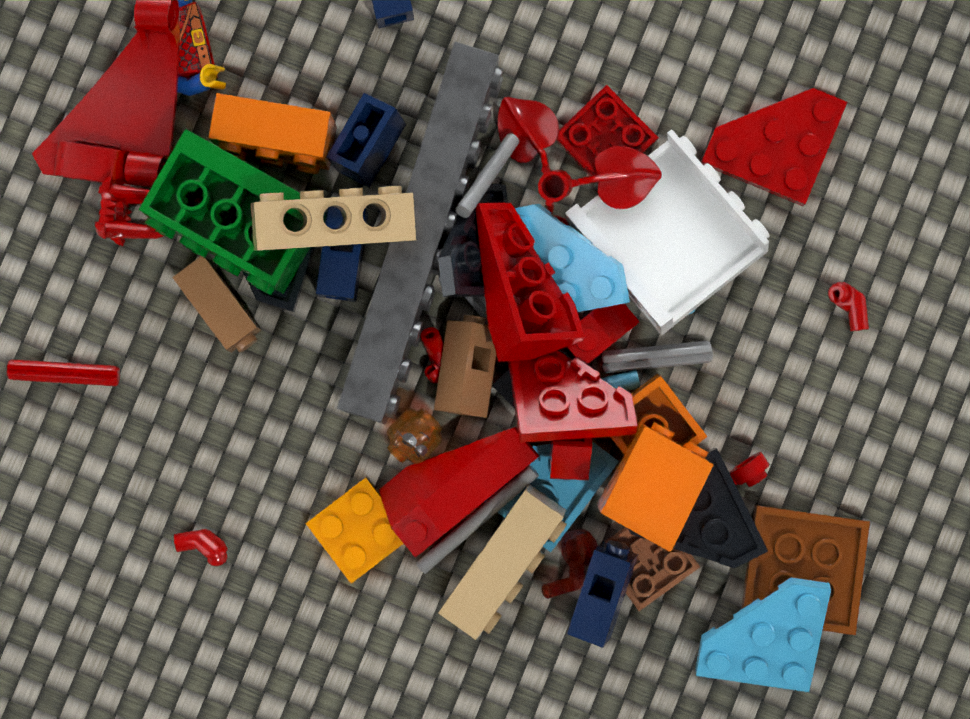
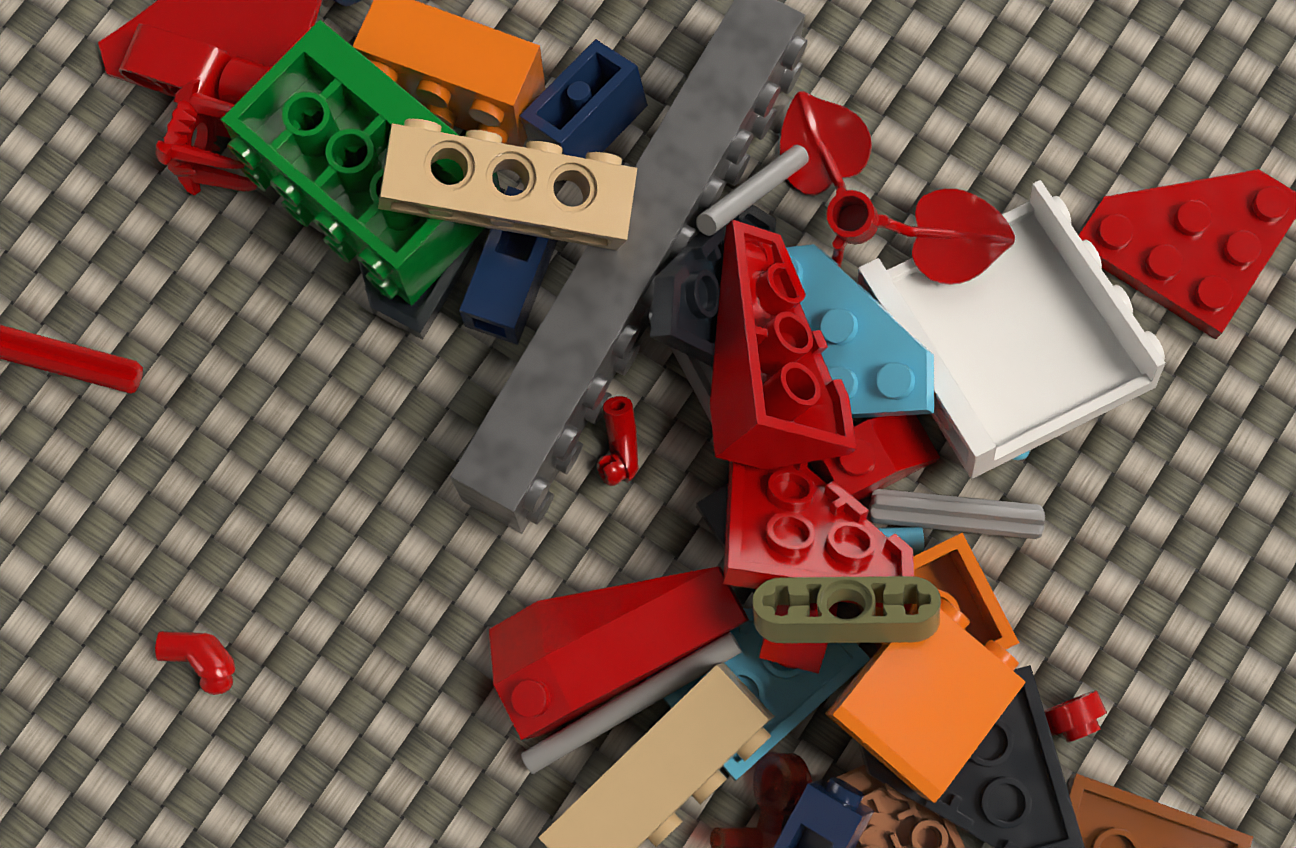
camera: 10 degrees right, 10 degrees down
medium nougat brick [172,256,261,353] -> none
light orange plate [305,477,404,584] -> none
clear orange head [386,407,443,464] -> none
medium nougat brick [434,315,496,418] -> none
red tile [556,85,659,184] -> none
red arm [828,282,869,331] -> none
none -> olive beam [753,576,941,643]

